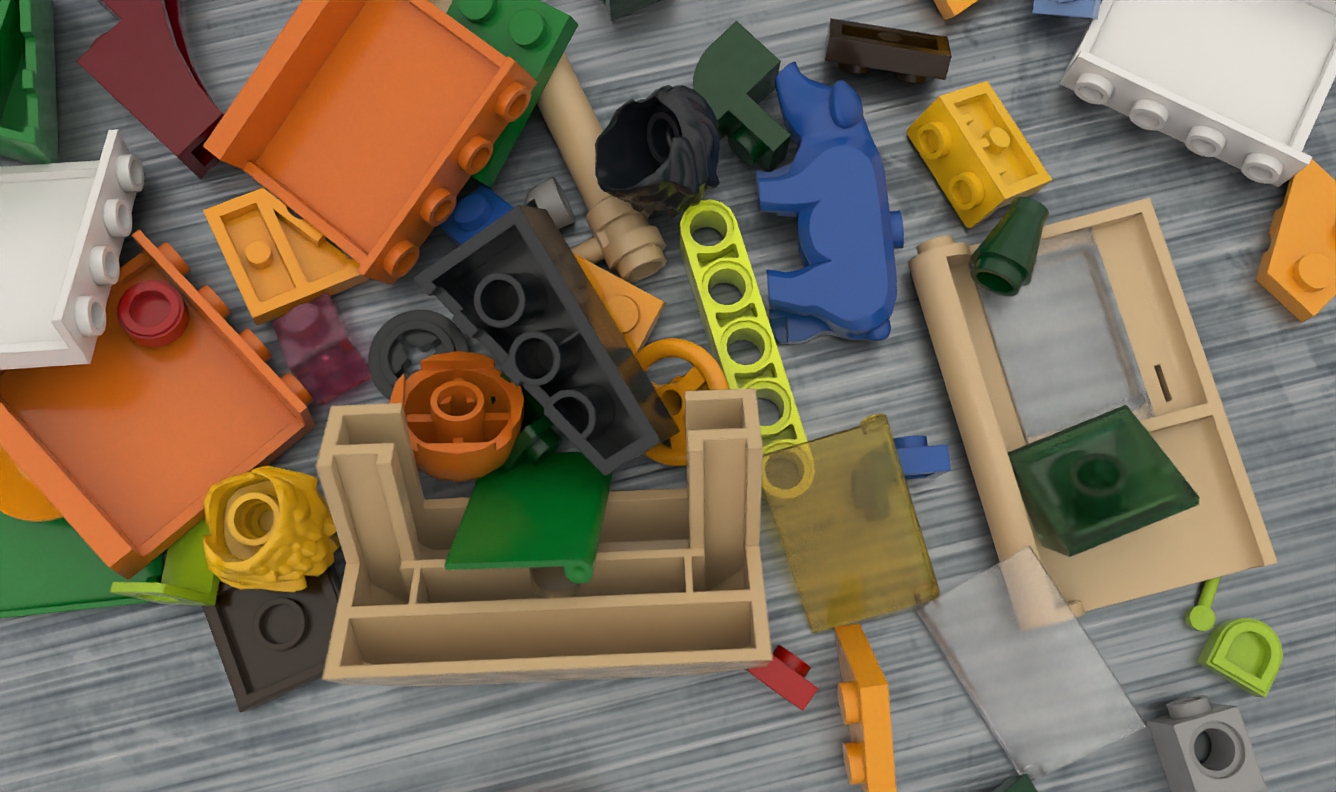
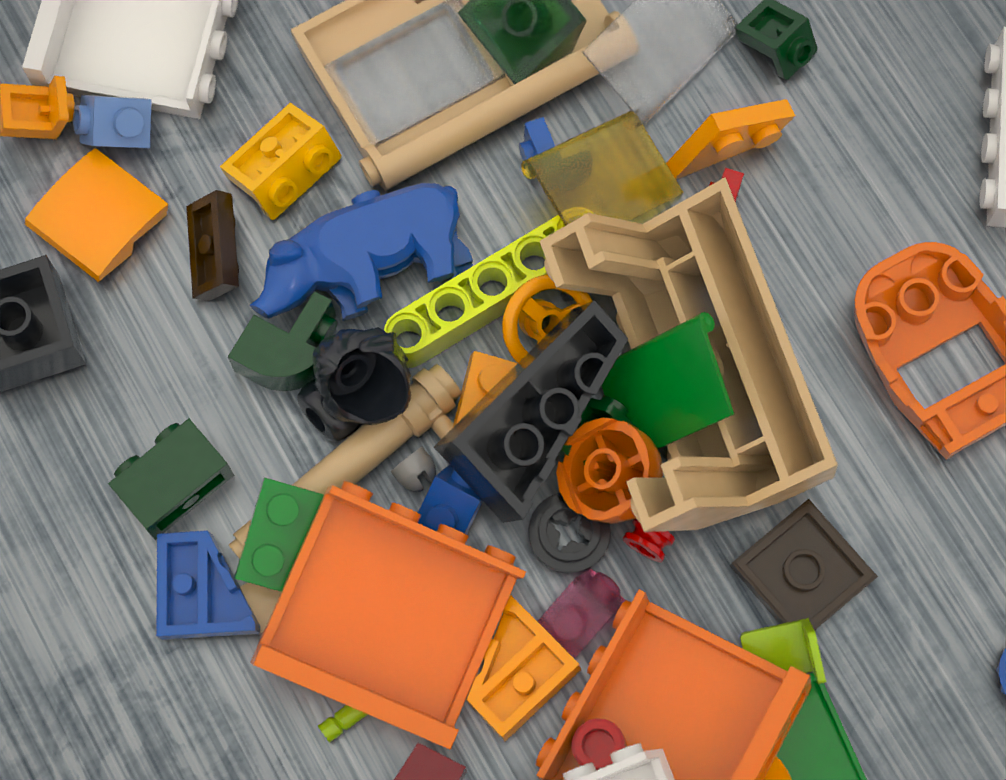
camera: 105 degrees left, 5 degrees down
yellow hair [203,466,341,592] -> none
dark green cone [970,197,1049,296] -> none

